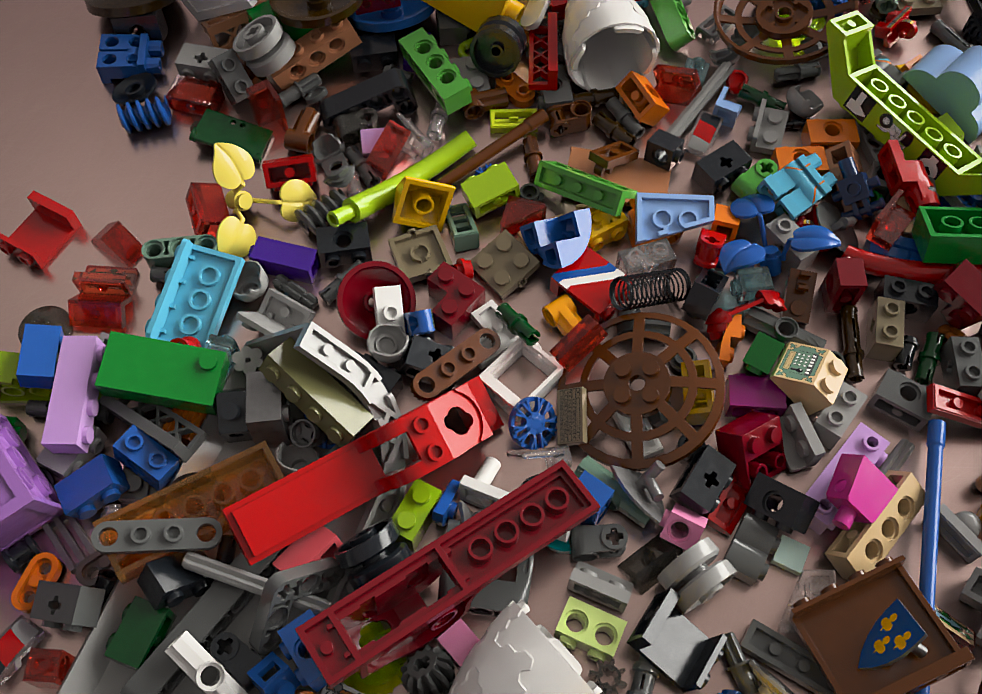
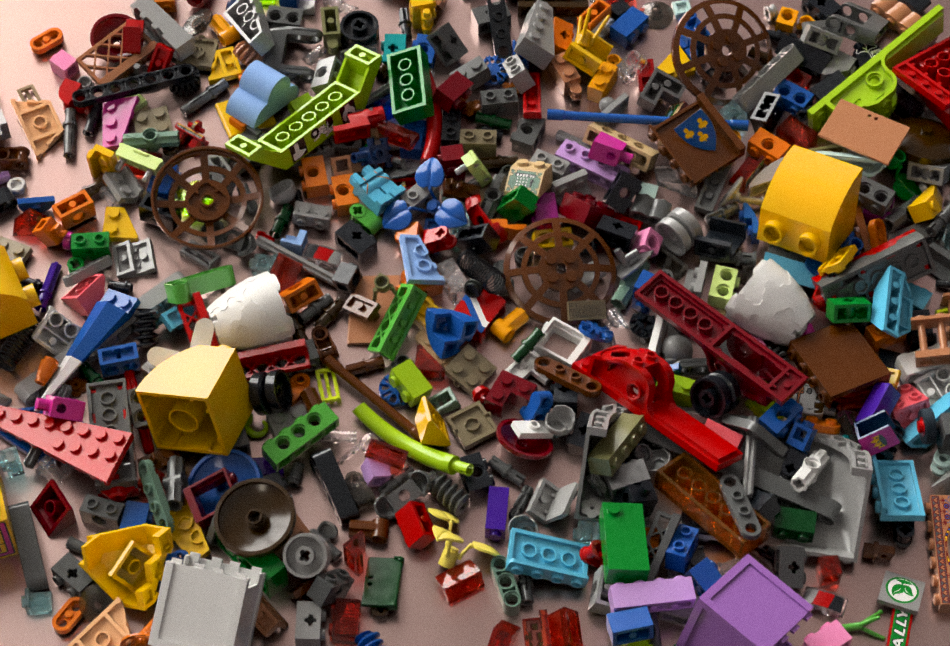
camera: 100 degrees left, 5 degrees down
clear red panel [549,314,609,372] -> none
none -> olive plant [372,273,397,302]
none -> yellowish green piece [454,150,493,188]
none -> pearl dark grey plate [464,279,483,298]

